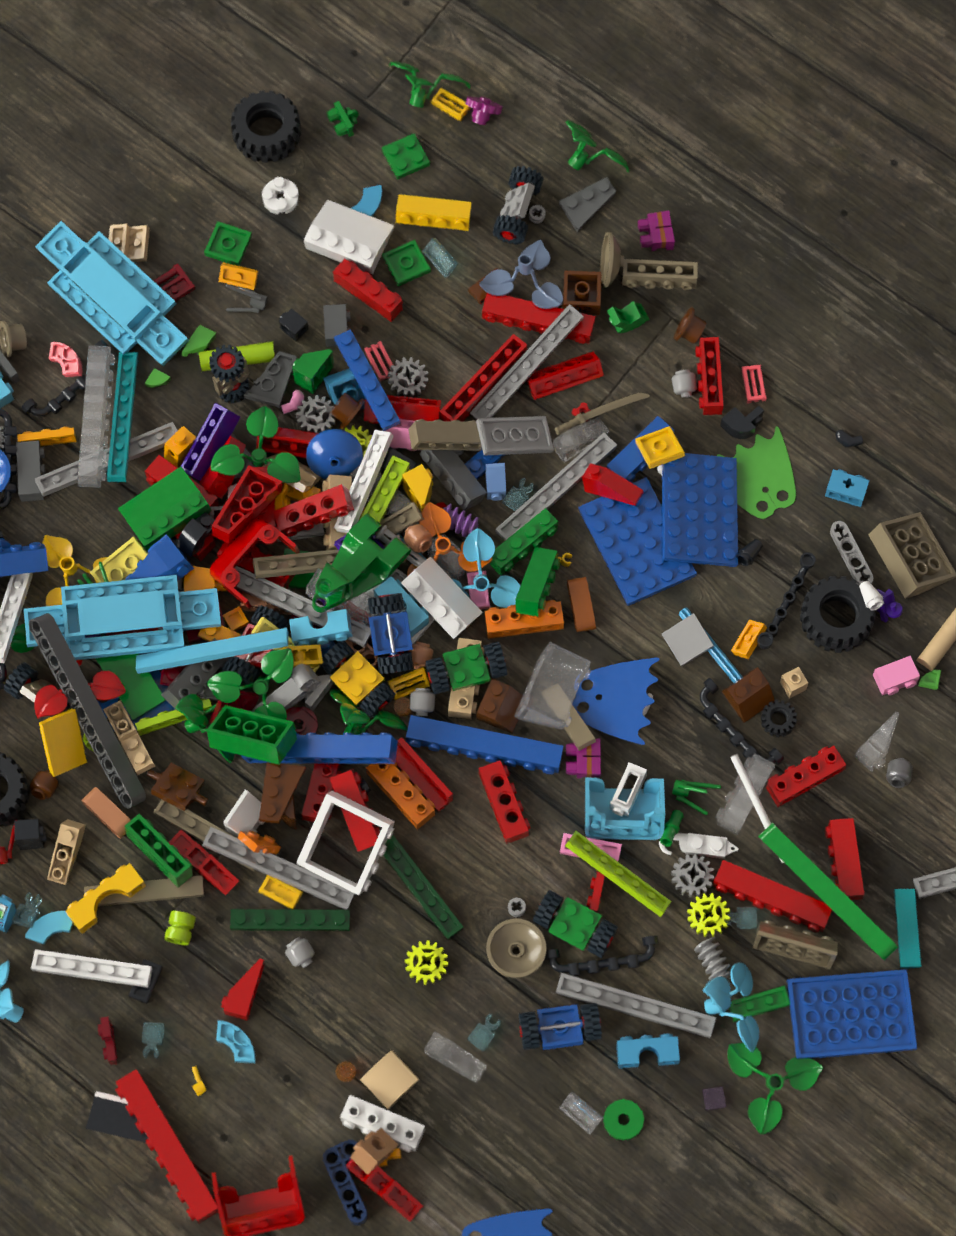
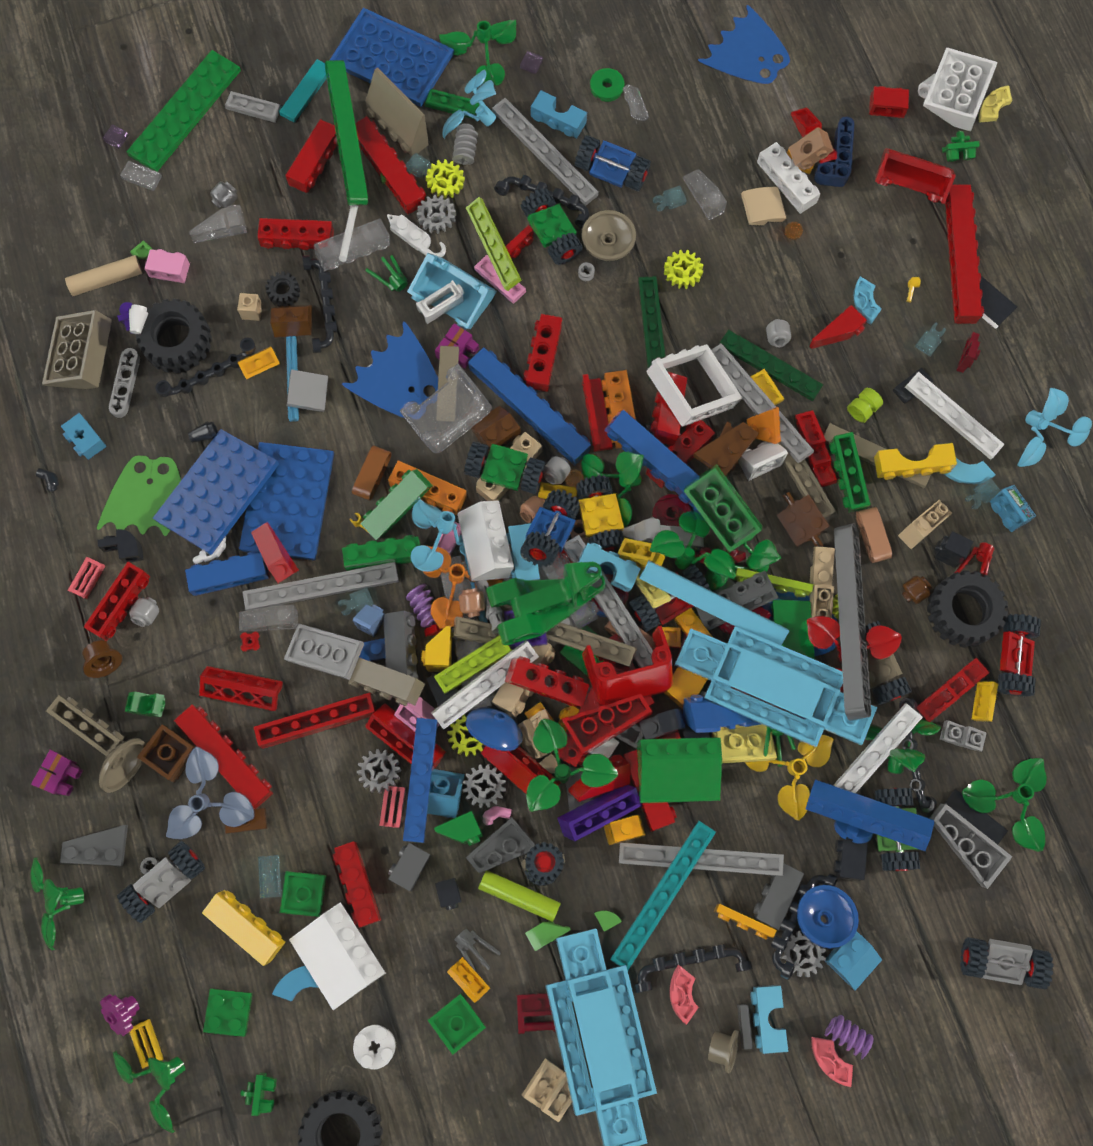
camera: 150 degrees left, 5 degrees up
yellow tile [39,708,87,777] -> none
clear brick [78,345,115,488] -> none
reddish brown piece [330,393,365,430] -> none
light grey plate [470,304,584,420] -> none
dark tan sword [555,393,650,435] -> none
yellow tile [635,426,685,469] -> none
green pin [660,810,684,846] -> none

